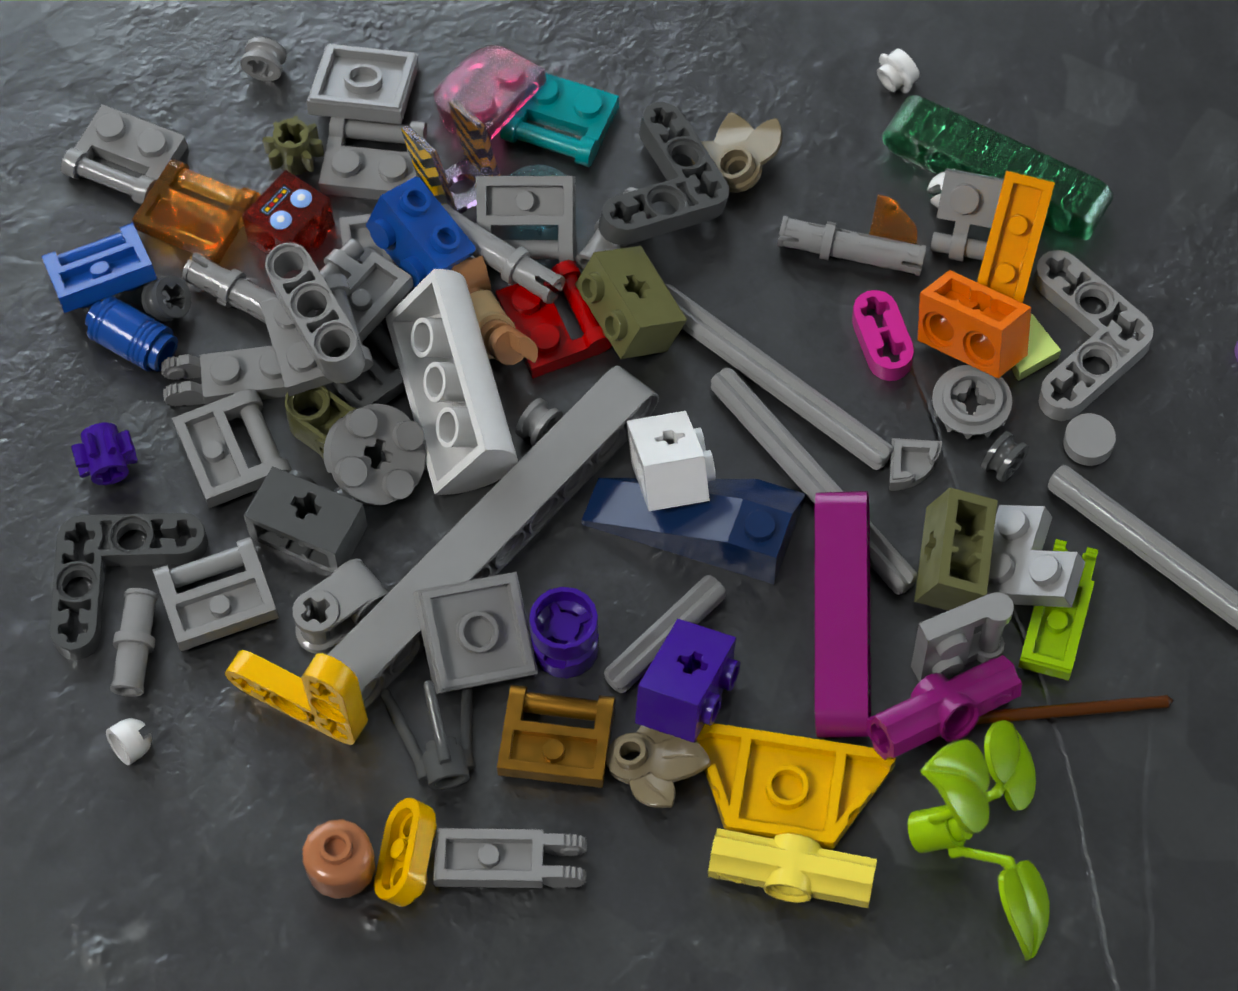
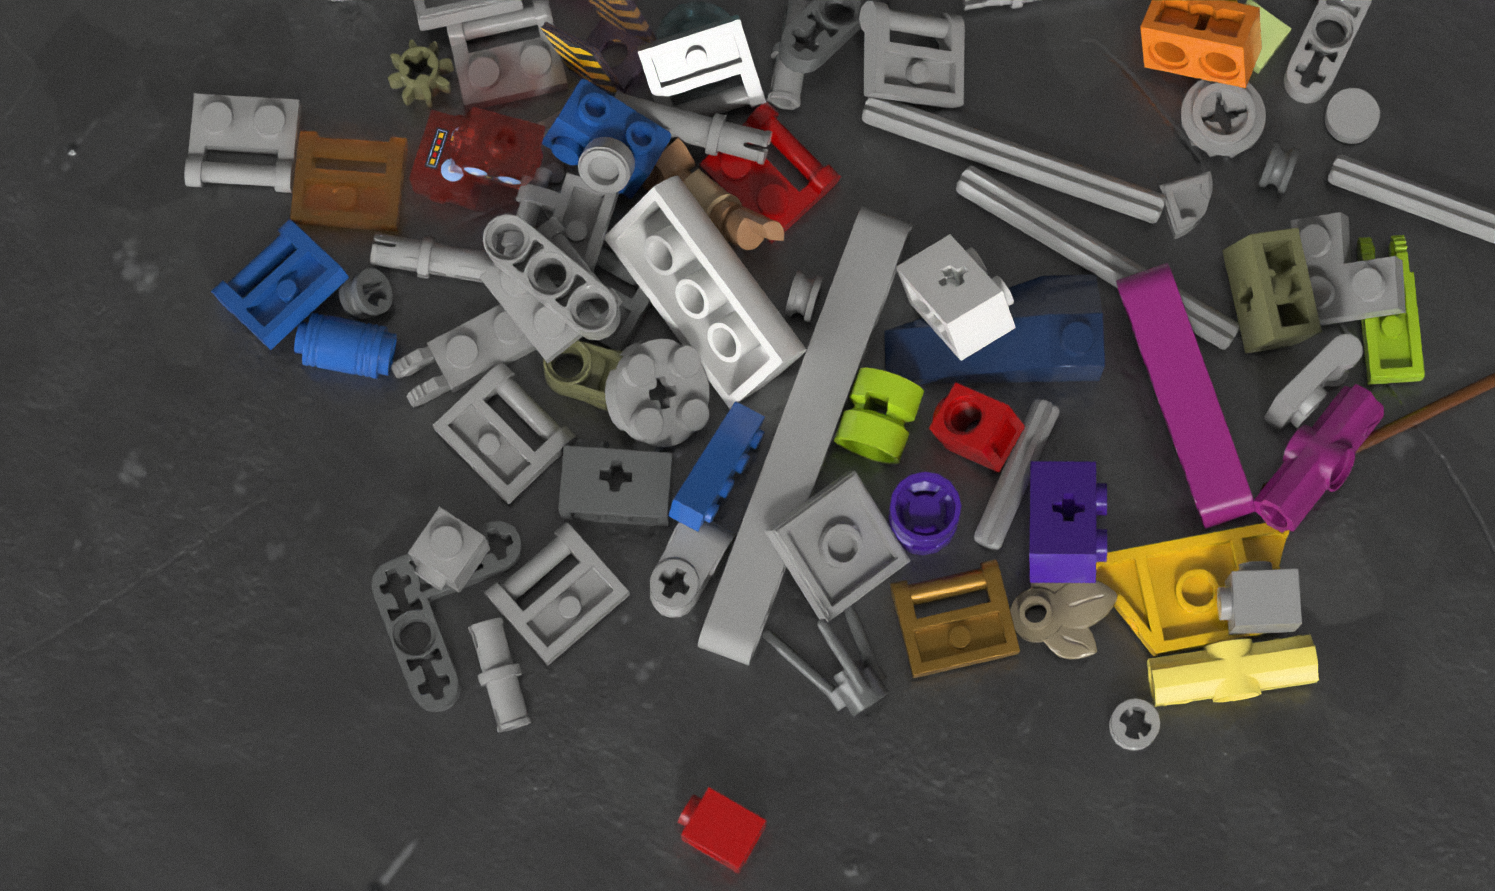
camera: 20 degrees left, 15 degrees up
dark purple gear [71,422,138,485] -> none
white hinge [106,718,152,765] -> none
yellow beam [225,650,368,745] -> none
nougat head [302,819,375,899] -> none
yellow plate [374,798,437,907] -> none
light grey hinge [433,828,587,888] -> none
olive brick [575,246,687,359] -> none
dark pink beam [852,290,914,381] -> none
lime plant [908,720,1050,961] -> none
none -> light grey brick [409,507,490,593]
none -> clear red head [450,107,546,189]
none -> light grey tile [578,137,635,193]
none -> blue piece [668,401,765,532]
none -> red brick [677,787,767,873]
none -> lime wheel [834,367,924,464]
none -> light grey plate [859,1,965,109]
none -> red brick [929,382,1025,472]
none -> light grey bush [1109,698,1161,751]
none -> light grey brick [1217,561,1302,635]

